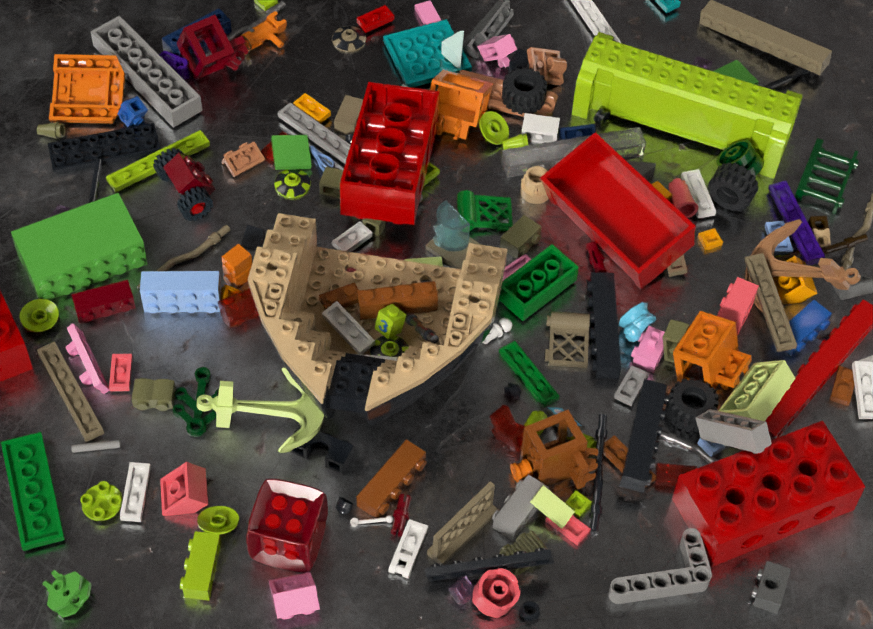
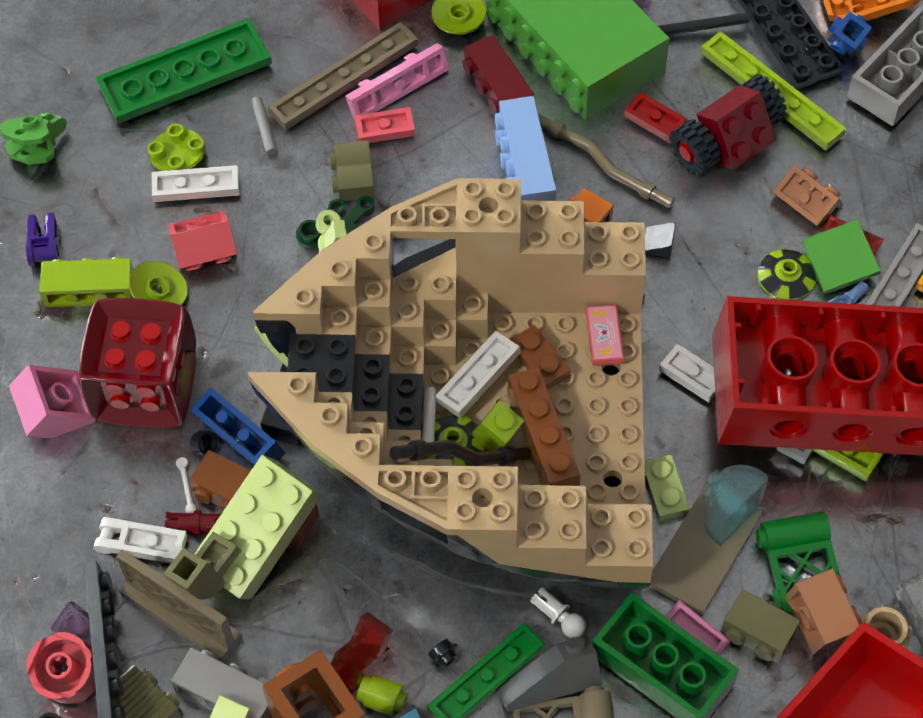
camera: 85 degrees right, 5 degrees up
none -> dark purple piece [25,212,60,266]
none -> olive brick [164,531,241,600]
none -> blue brick [190,387,286,466]
none -> yellowish green brick [195,455,323,600]
none -> dark grey slope [498,635,602,712]
none -> bright pink tile [585,304,624,366]
none -> red plate [624,92,687,143]
none -> nougat brick [785,568,862,655]

